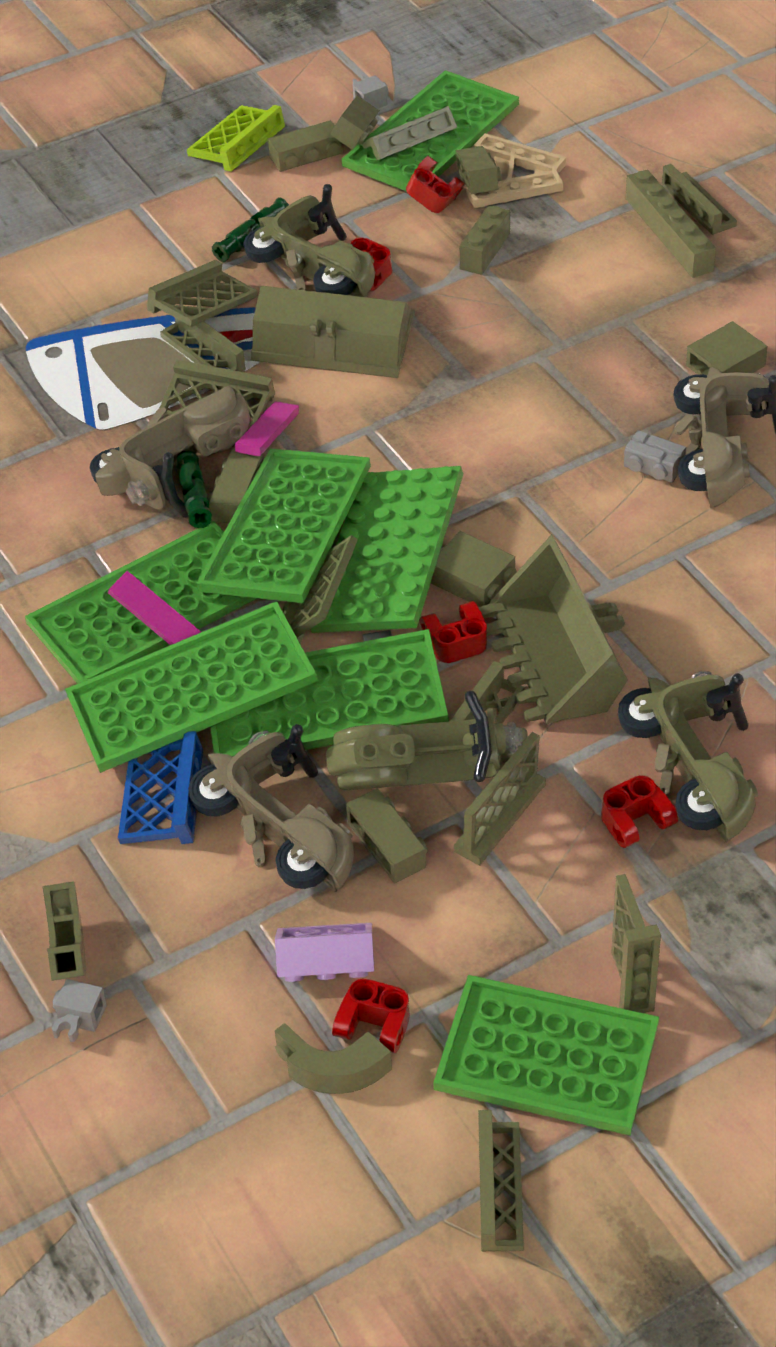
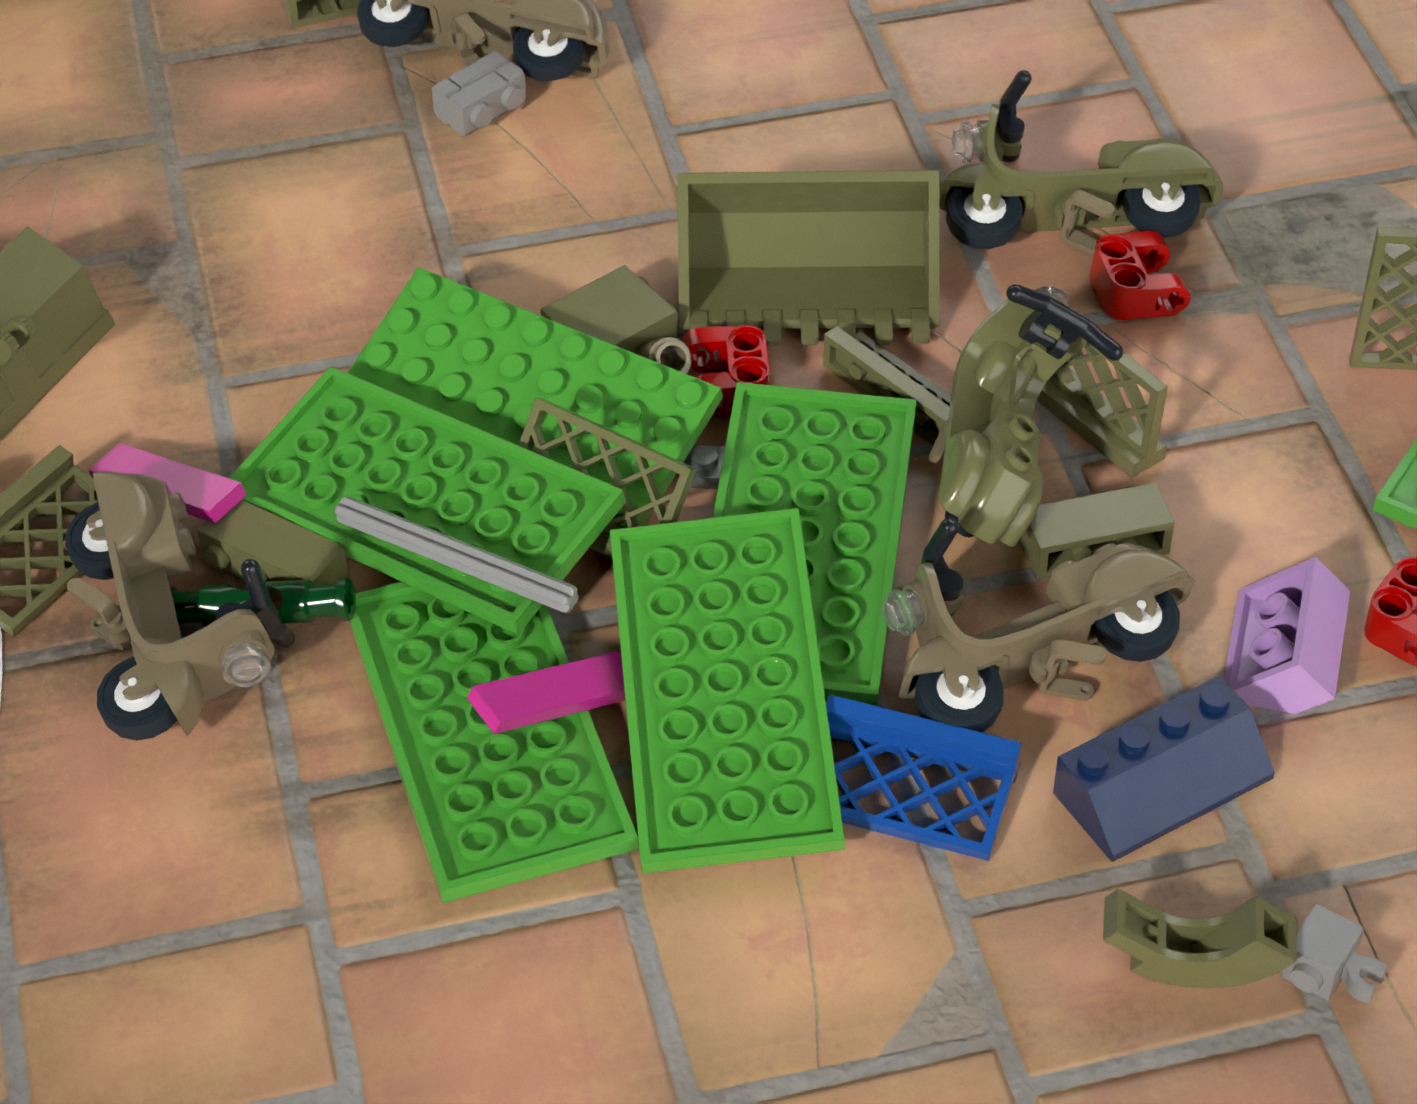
camera: 75 degrees left, 0 degrees up
none -> light grey axle [334,496,579,613]
none -> dark tan brick [638,337,691,374]
none -> dark blue slope [1053,675,1275,862]

